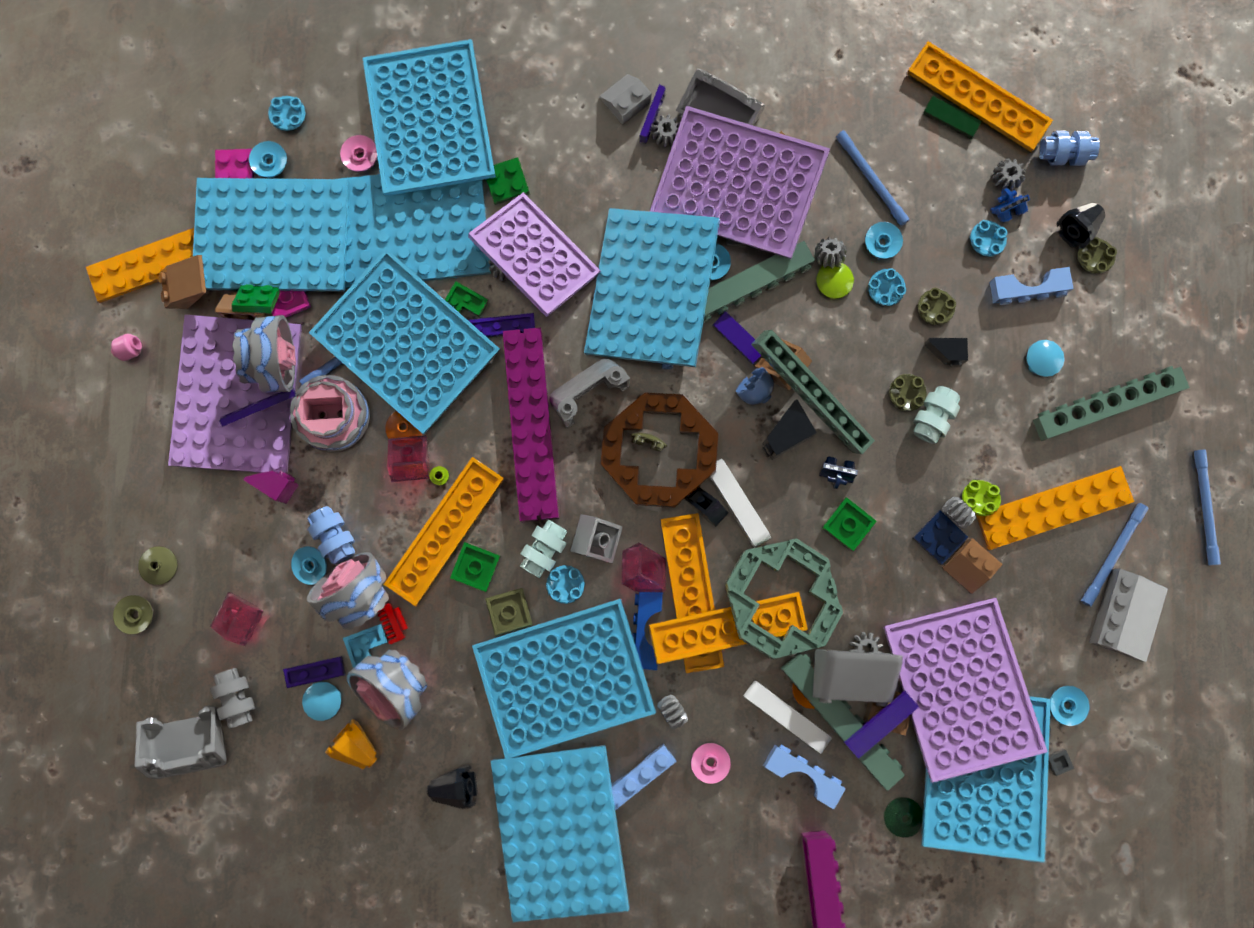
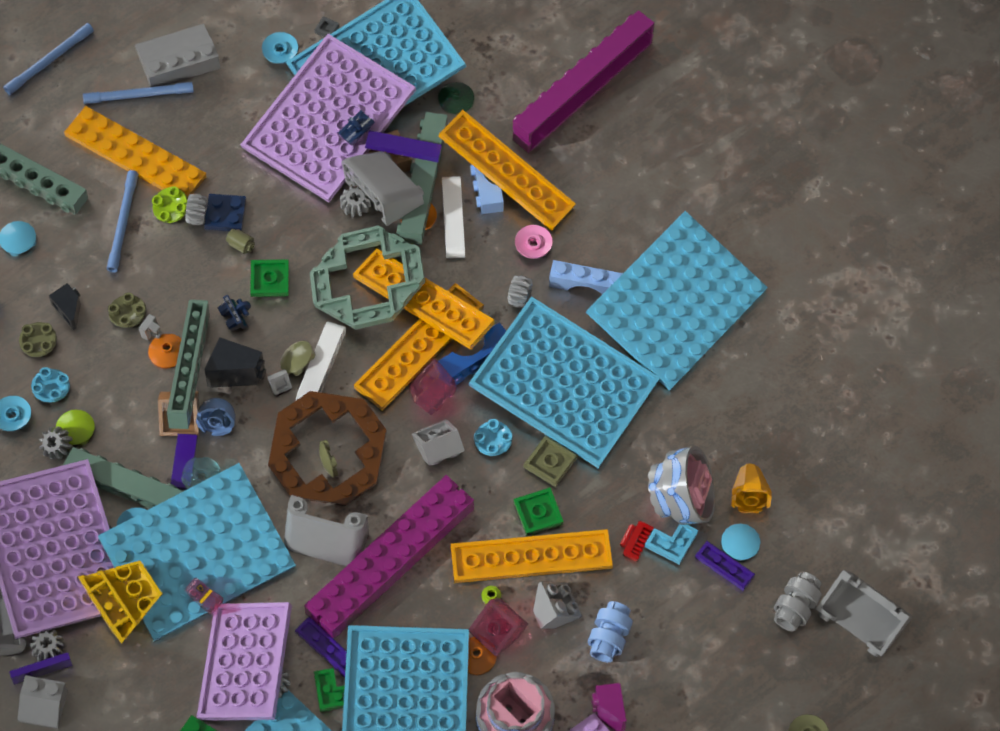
camera: 130 degrees left, 20 degrees down
clear pink slope [210,592,264,646] -> none
medium azure dish [291,546,327,585] -> none
piece [307,552,389,630] -> none
black cone [427,765,478,809] -> none
light aqua piece [520,520,567,578] -> none
black slope [684,487,728,527] -> none
light aqua piece [913,386,960,444] -> none
medium nougat slope [942,538,1003,594] -> none
none -> yellow wedge [78,561,162,644]
none -> medium blue piece [106,170,138,272]
none -> light grey tile [139,314,163,341]
none -> orange dish [148,334,181,369]
none -> clear light blue plate [181,457,221,489]
none -> clear pink leg [184,578,224,615]
none -> olive brick [226,229,255,254]
none -> light grey tile [267,369,292,396]
none -> olive dish [280,341,316,376]
none -> dark blue hips [338,110,375,146]
none -> light orange plate [438,110,576,231]
none -> light grey slope [533,582,582,629]

